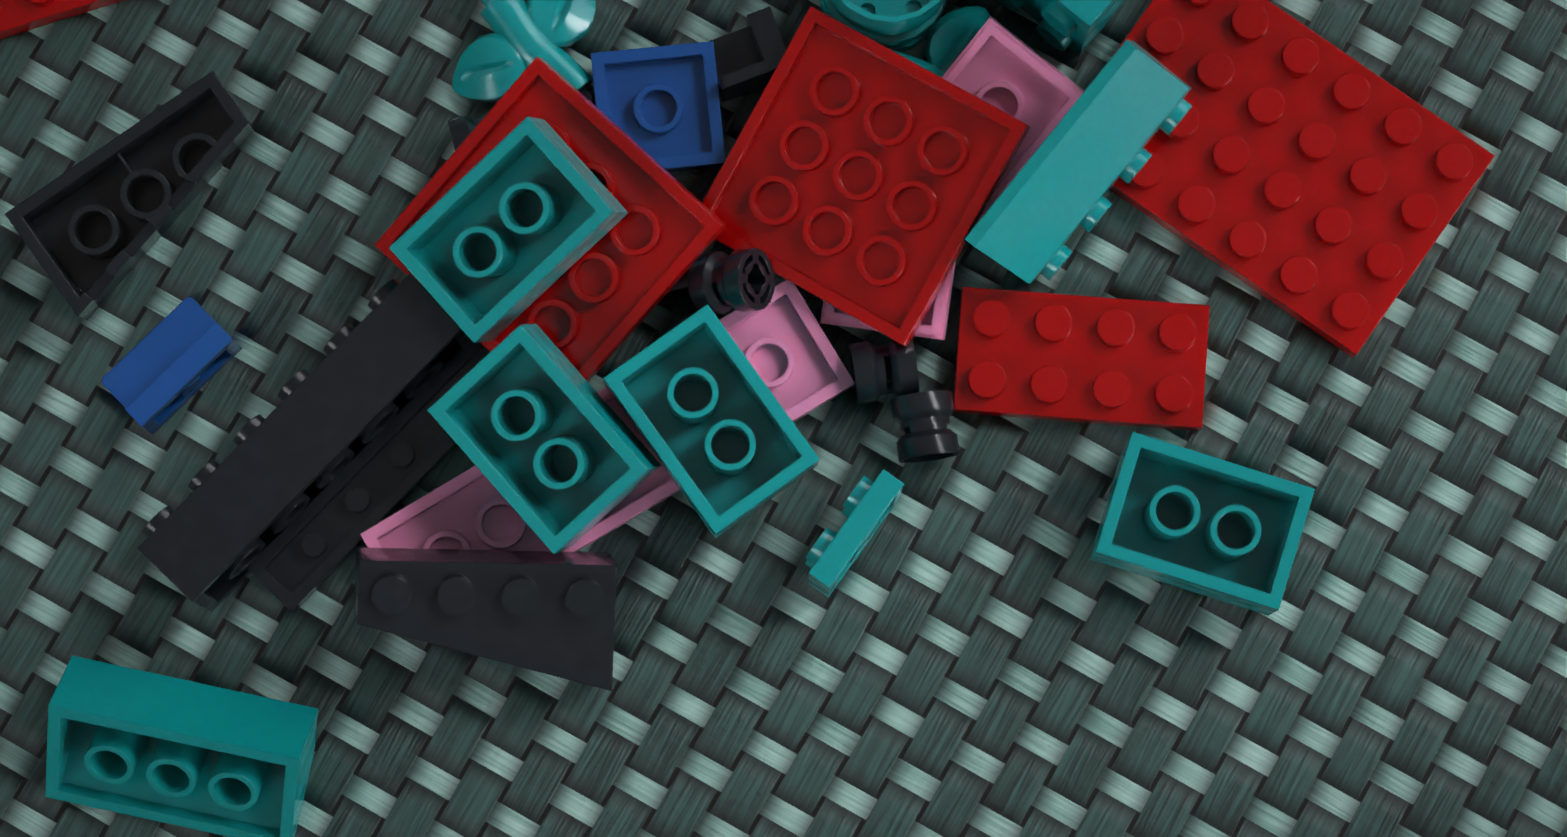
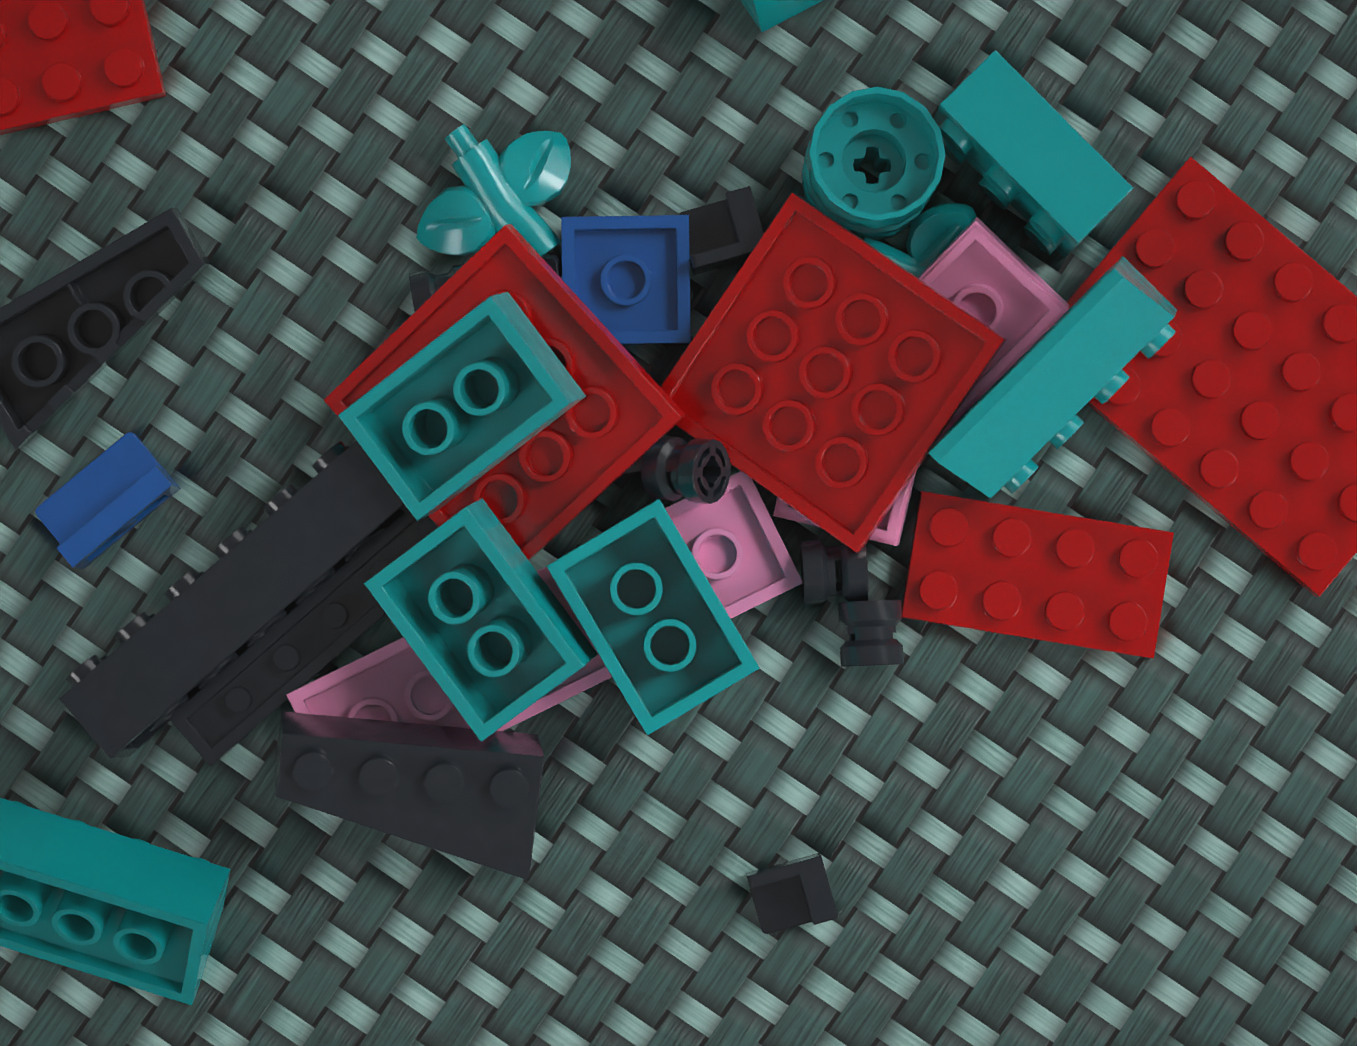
camera: 10 degrees right, 5 degrees up
teal plate [805,469,904,598] -> none
teal brick [1089,432,1315,616] -> none
none -> black panel [746,853,839,934]

